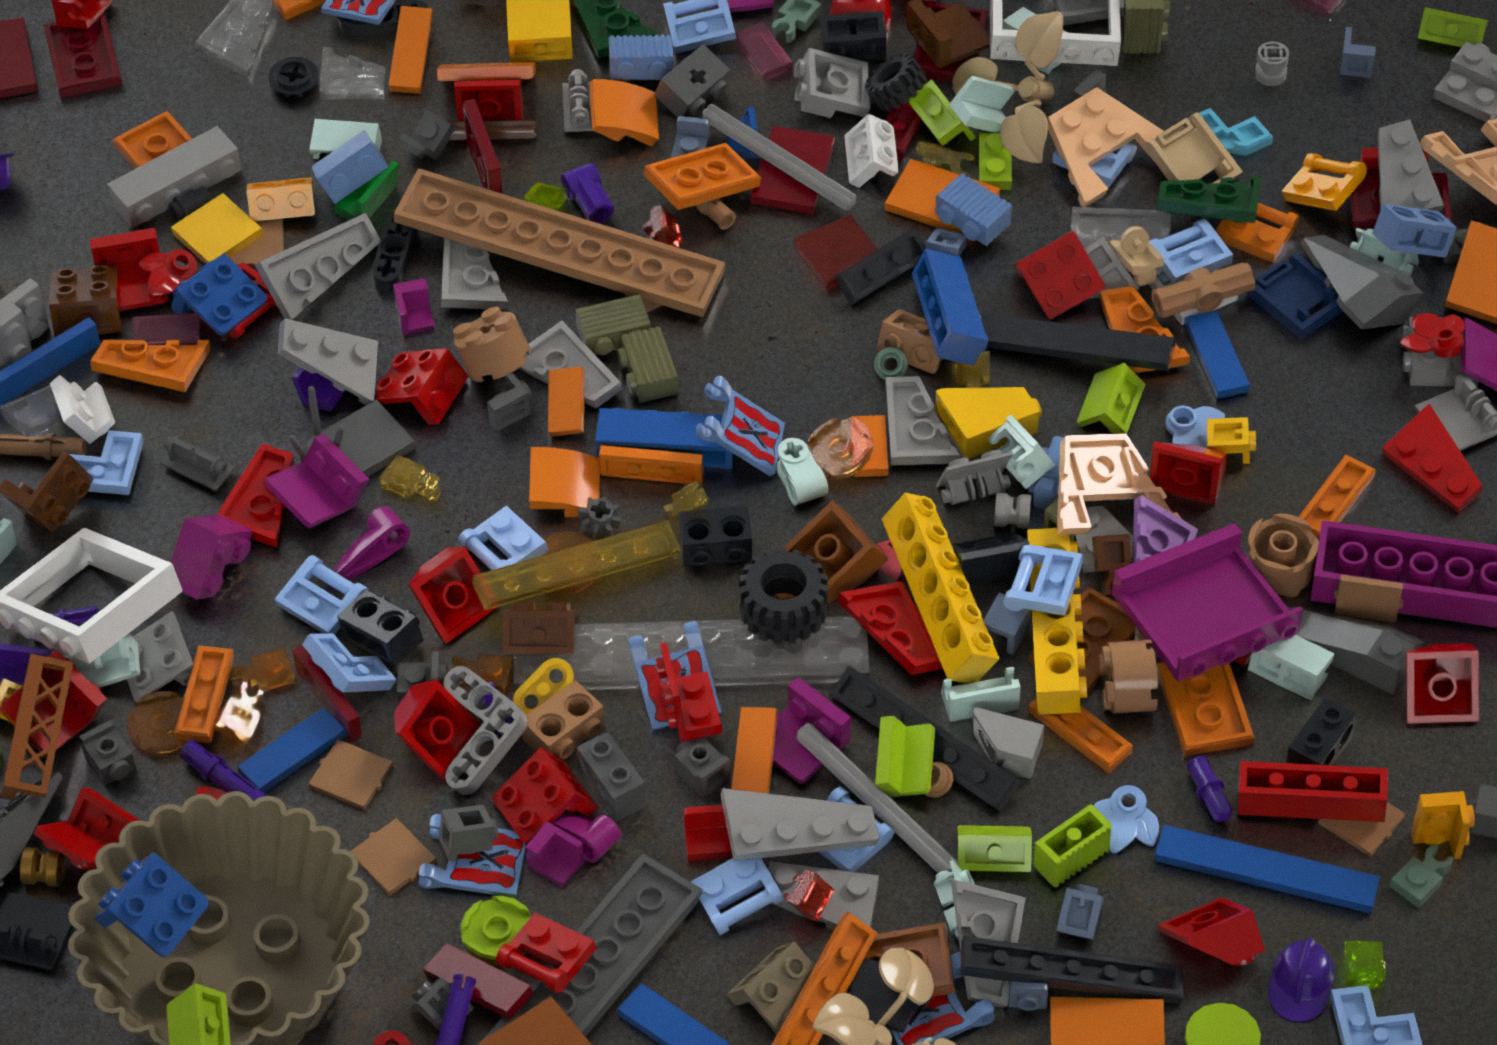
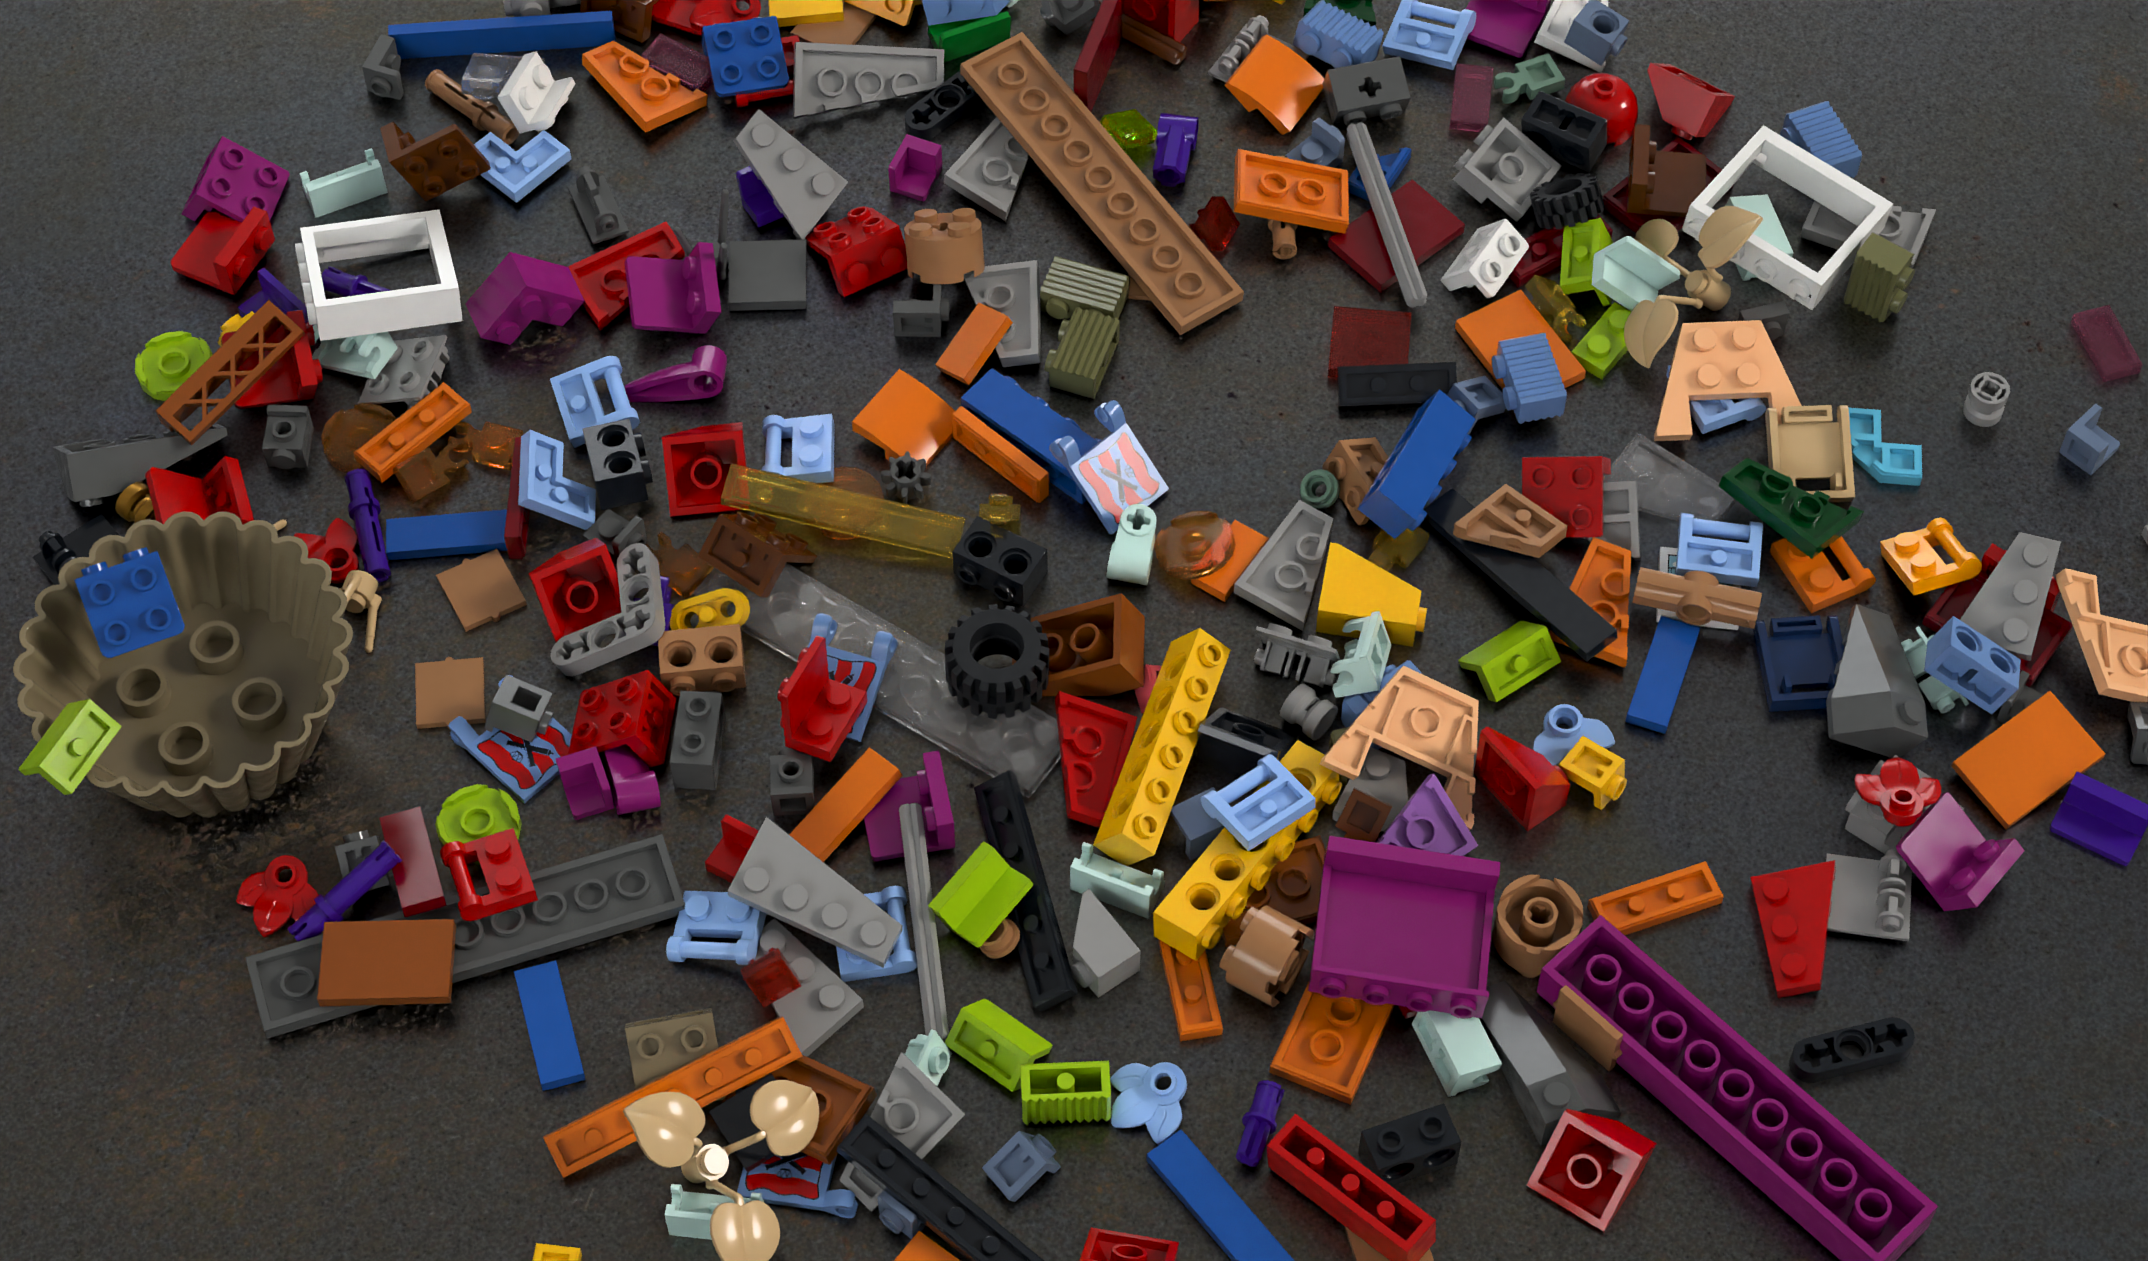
camera: 35 degrees right, 5 degrees up
clear yellow plate [379,454,442,501] -> none
tan hips [1109,226,1164,286] -> none
none -> medium nougat wing [1453,484,1567,558]

